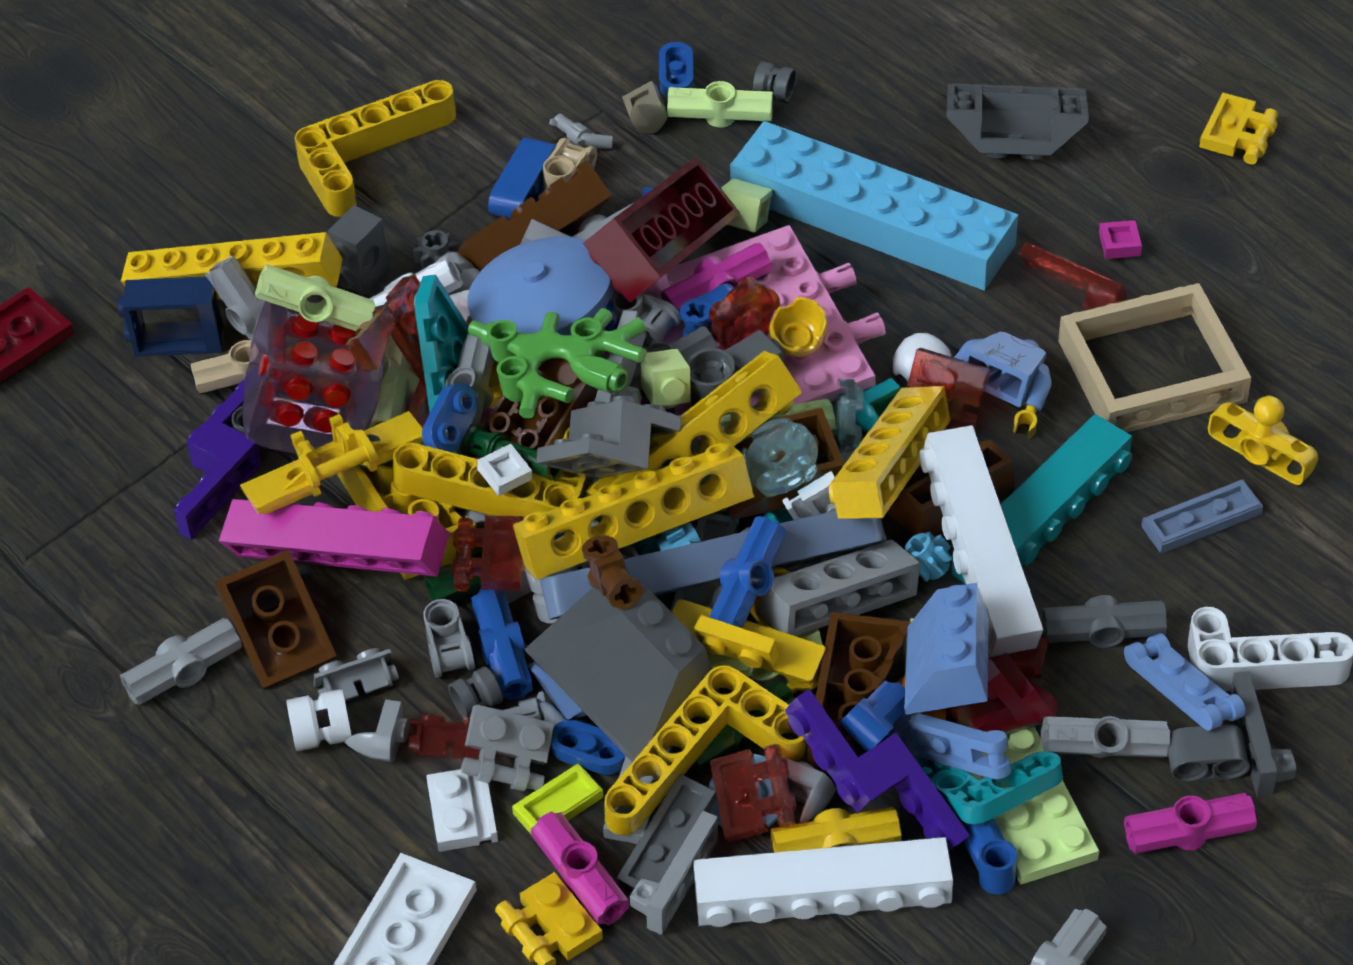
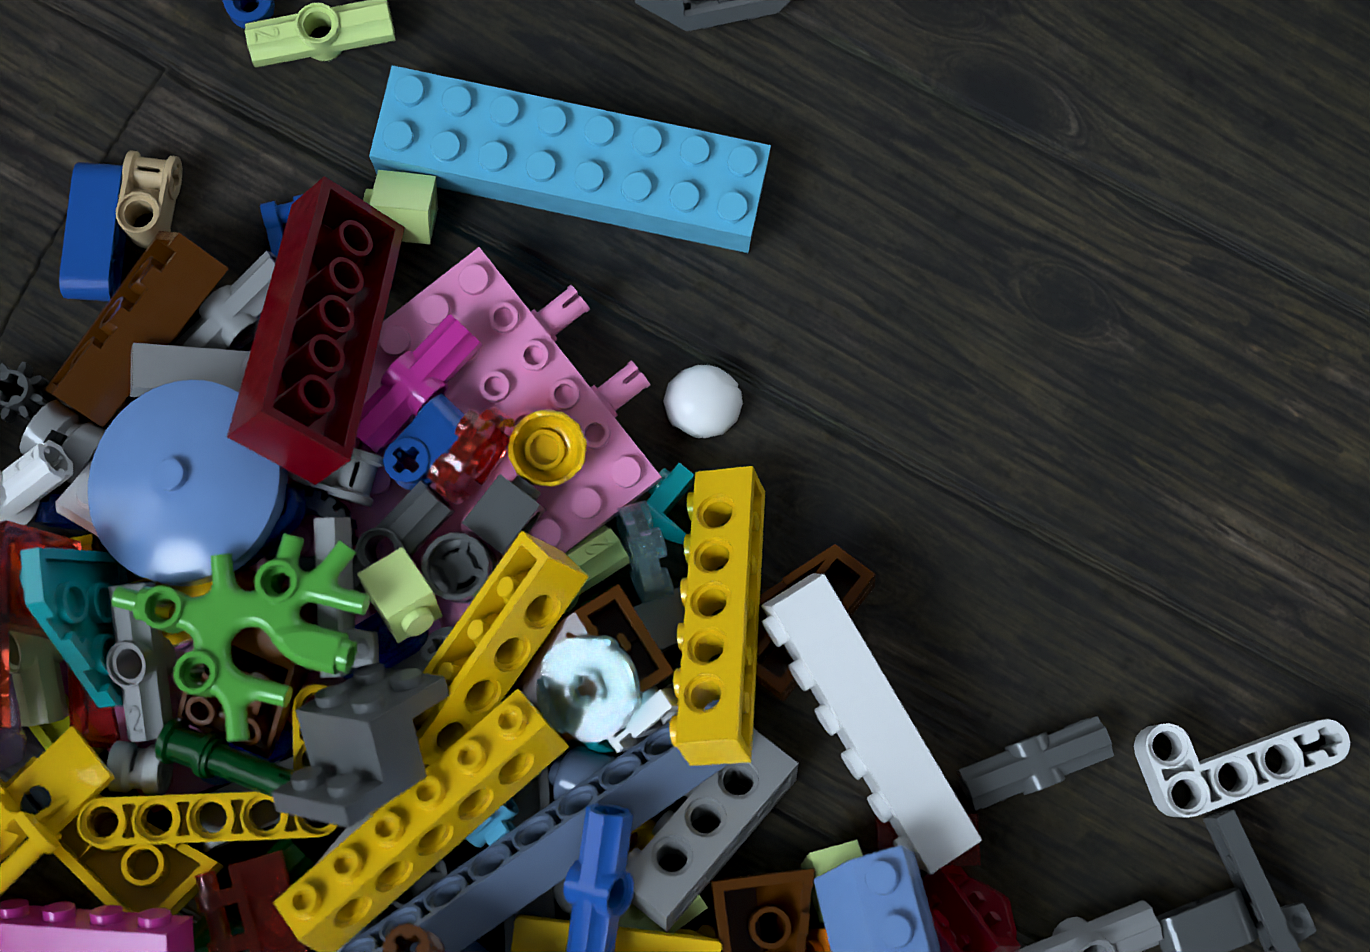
camera: 25 degrees left, 30 degrees up
blue plate [422,383,478,452] -> none
white plate [477,444,532,496] -> none
light grey piece [549,114,613,149] -> none
dark tan plate [622,81,668,134] -> none
medium azure gear [905,532,953,582] -> none
clear red plate [907,347,991,430] -> none
medium blue torso [933,332,1052,439] -> none
teal brick [952,414,1132,584] -> none
clear red hinge [1019,242,1127,311] -> none
tan window [1058,283,1251,432] -> none
dark pink plate [1099,220,1142,259] -> none
medium blue plate [1124,633,1246,731] -> none
sand blue tile [1141,479,1263,554] -> none
yellow piece [1208,395,1318,485] -> none

